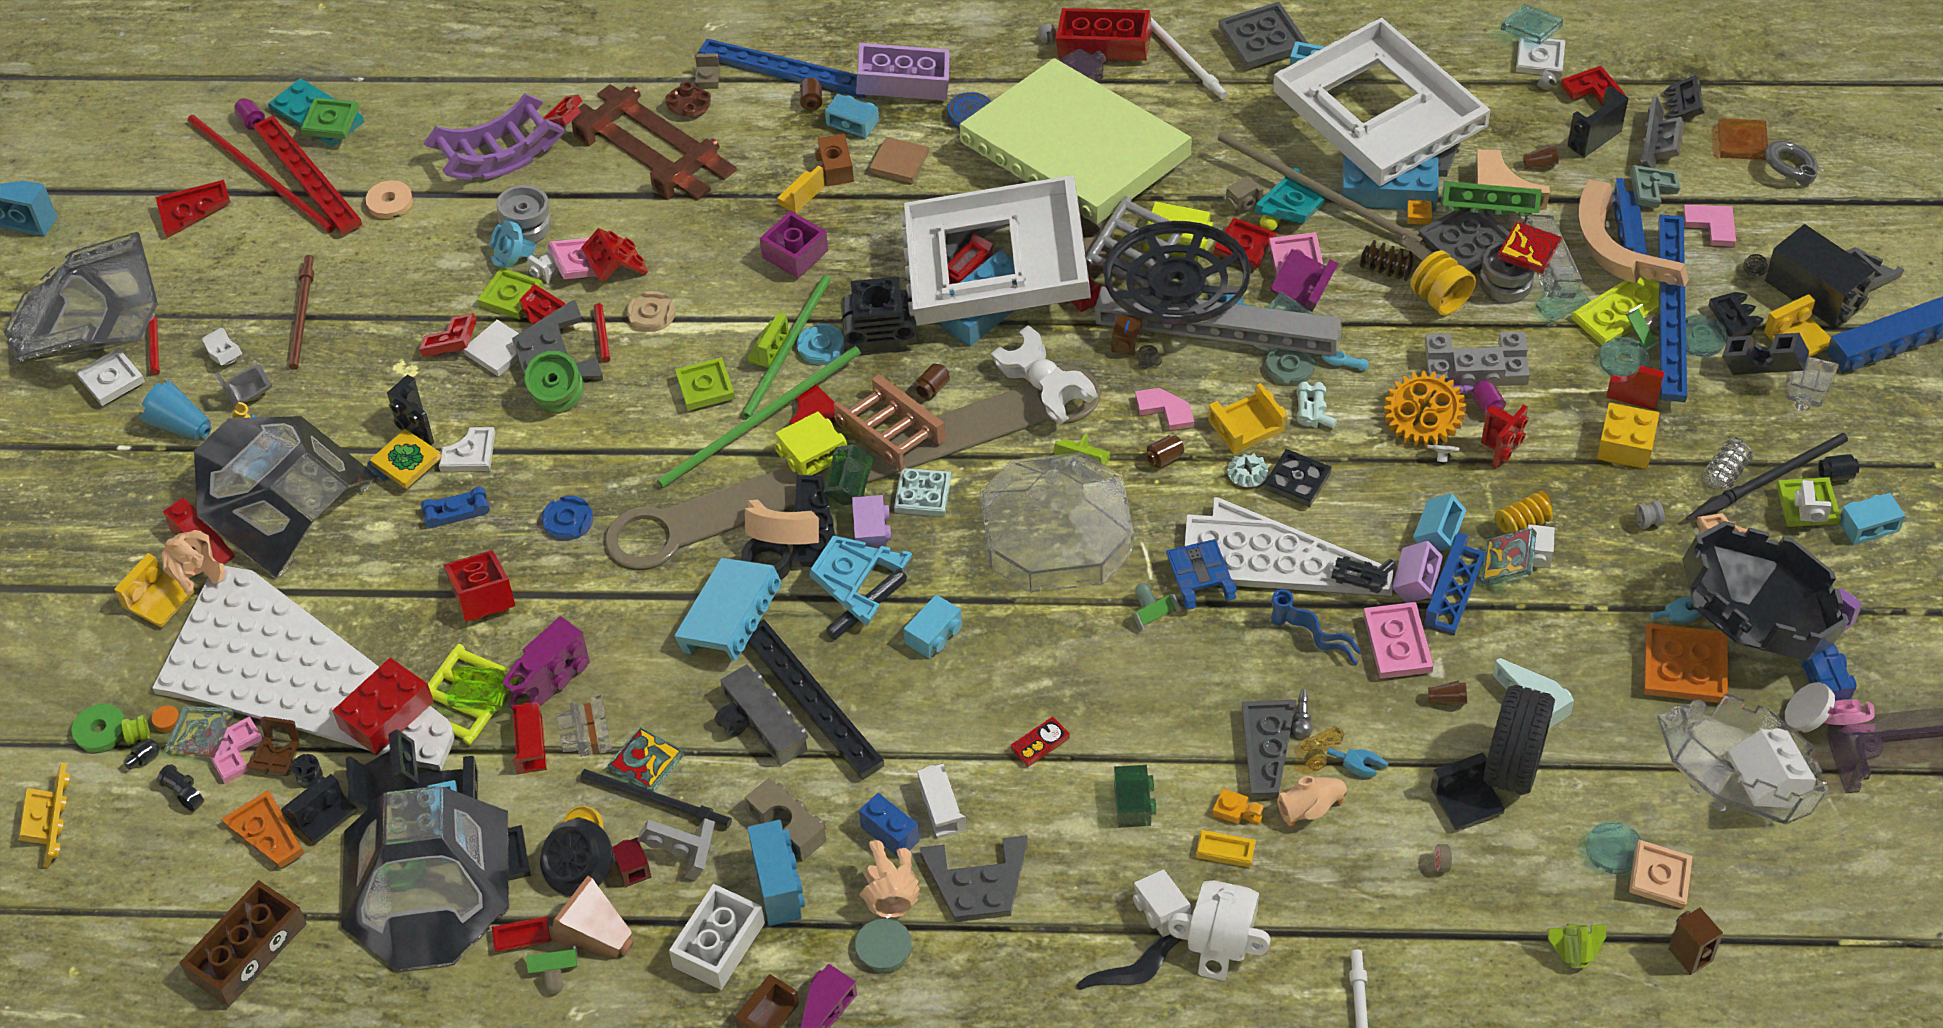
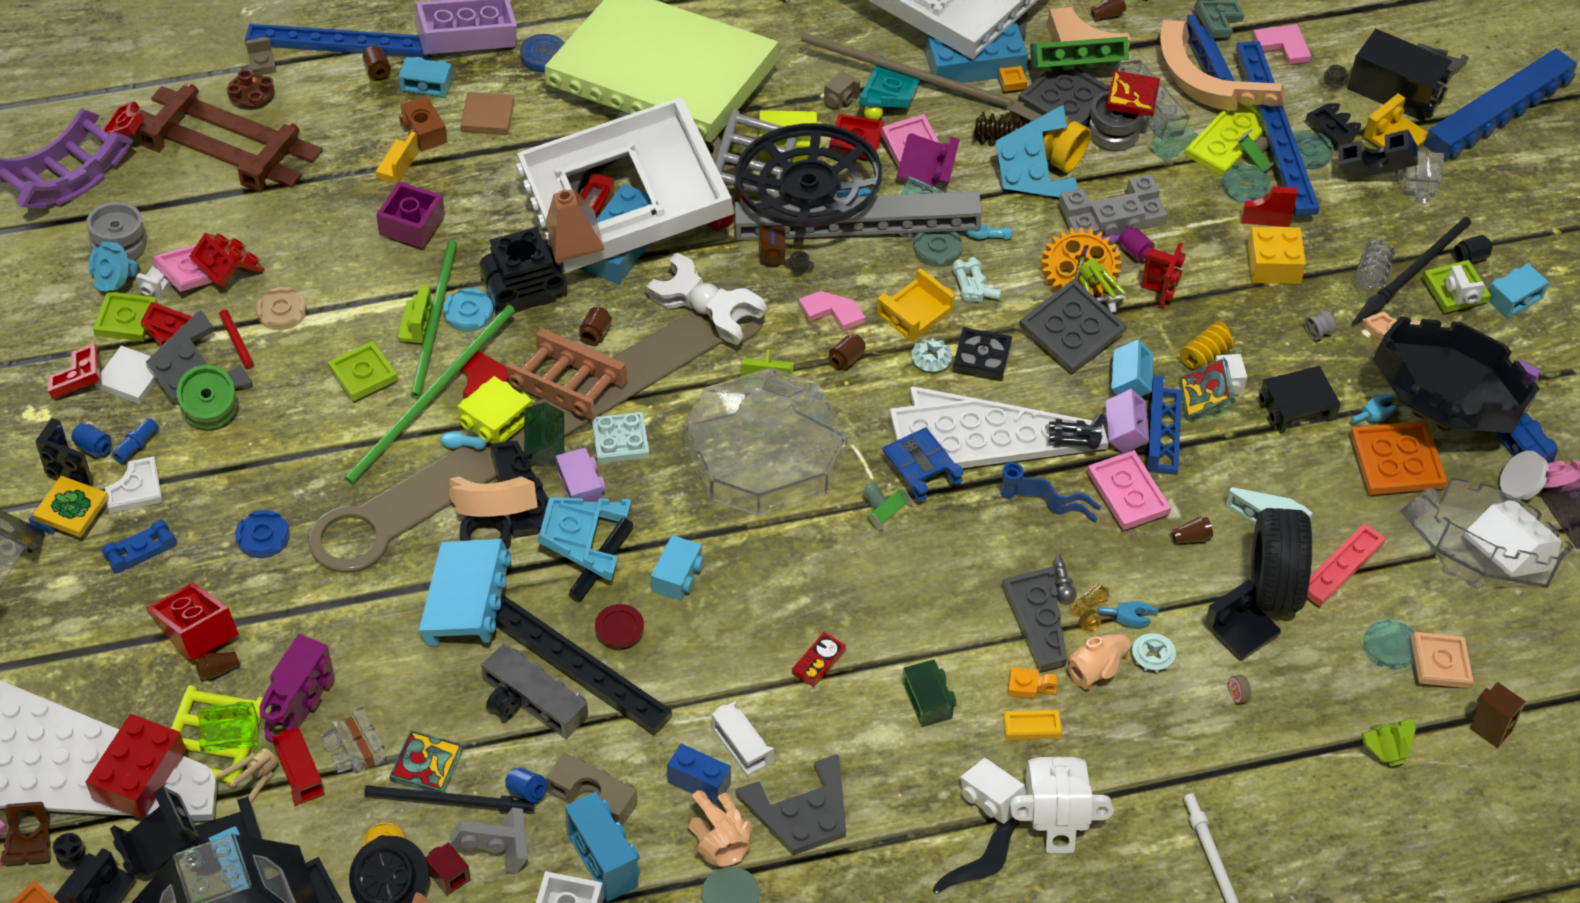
camera: 20 degrees left, 0 degrees up
none -> blue brick [71,423,112,458]
none -> blue pin [111,417,159,464]
none -> reddish brown cone [195,651,239,680]
none -> tan plant [216,748,278,810]
none -> medium azure piece [440,431,486,450]
none -> blue brick [505,768,547,803]
none -> nougat slope [545,189,605,262]
none -> dark red piece [595,604,644,649]
none -> medium azure wing [996,105,1078,197]
none -> dark grey plate [1019,279,1127,374]
none -> lime plant [1079,259,1126,298]
none -> light aqua gear [1132,633,1176,673]
none -> black panel [1259,366,1341,434]
none -> coral plate [1307,523,1386,607]

